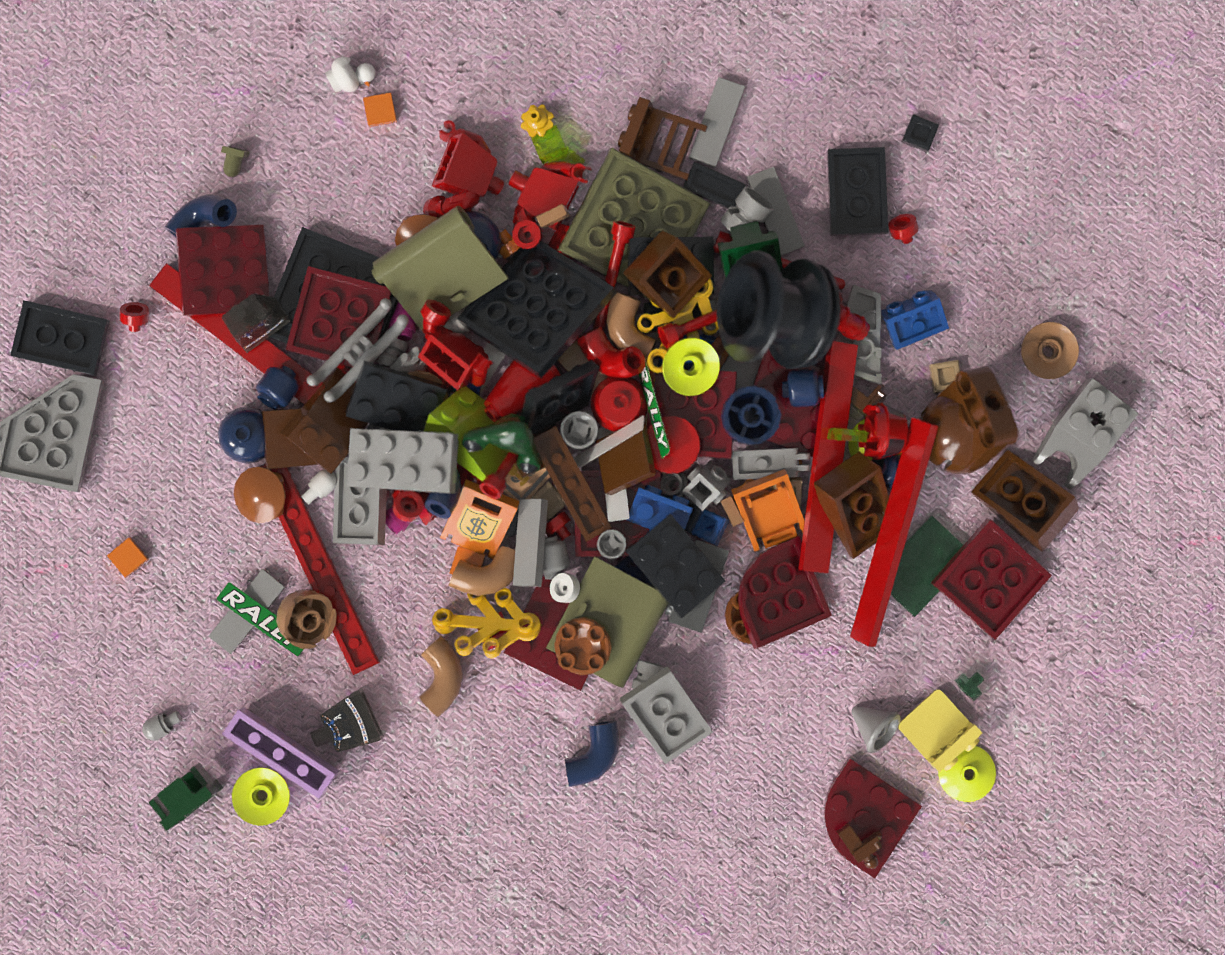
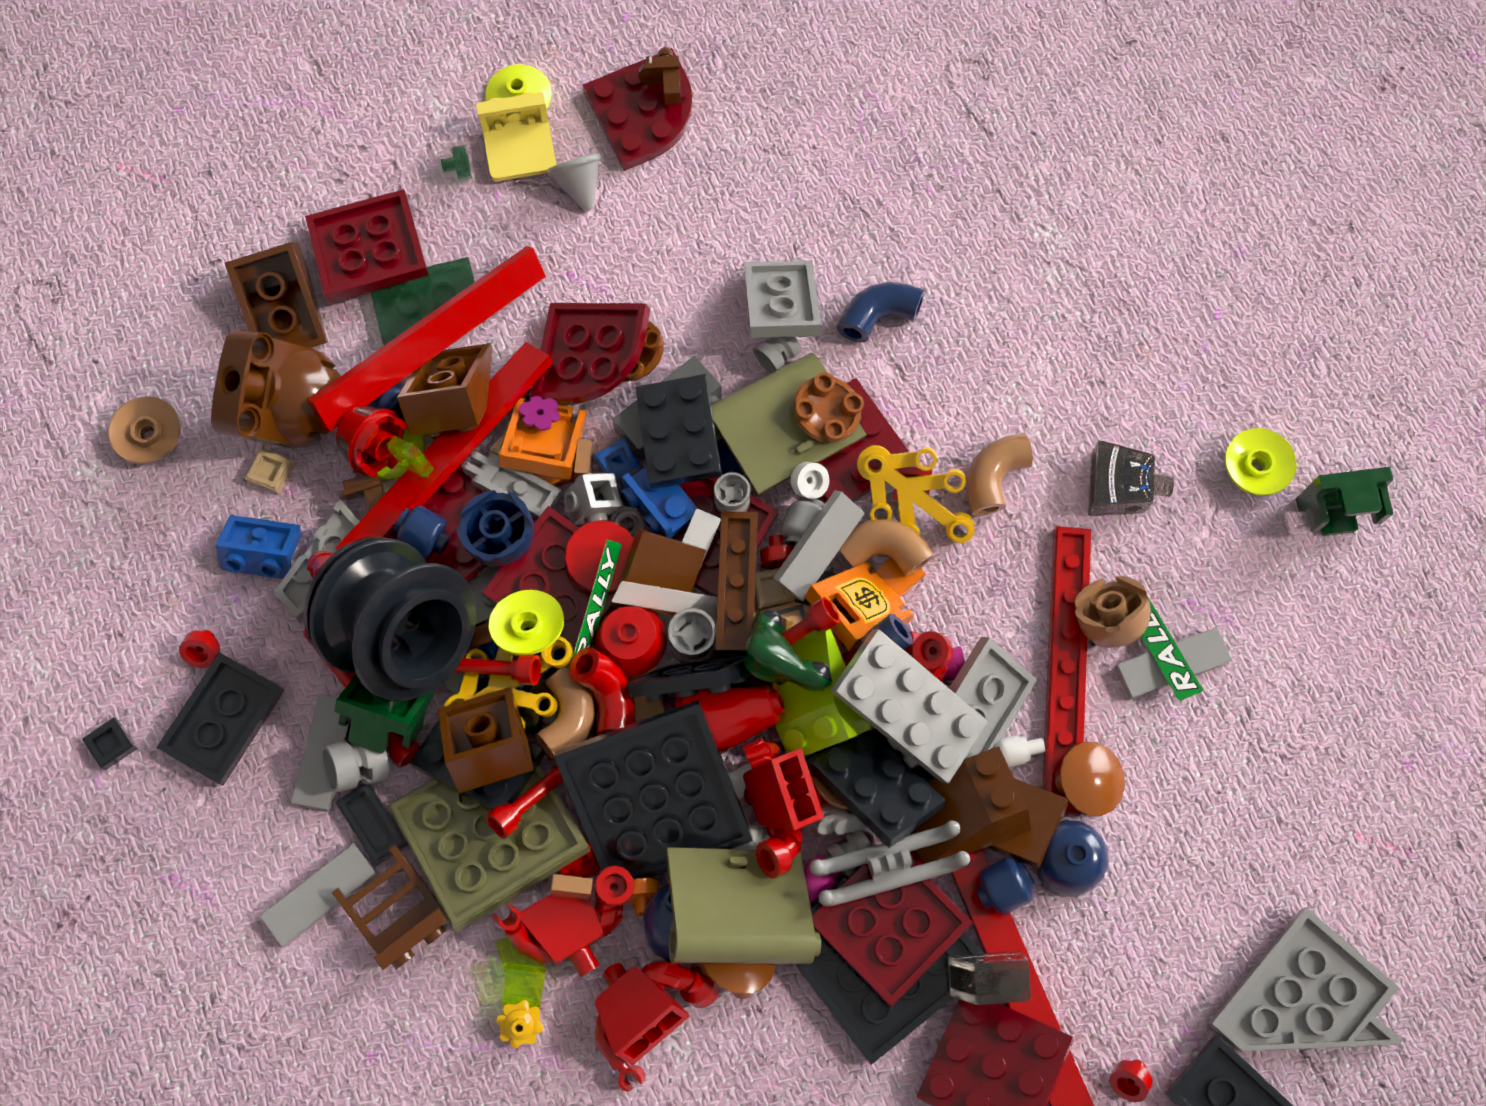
camera: 150 degrees left, 15 degrees down
orange tile [107,537,149,578] -> none
light grey cylinder [142,711,182,741] -> none
lavender brick [222,707,340,799] -> none
light grey brick [1033,378,1139,490] -> none
none -> magenta plant [519,396,560,431]

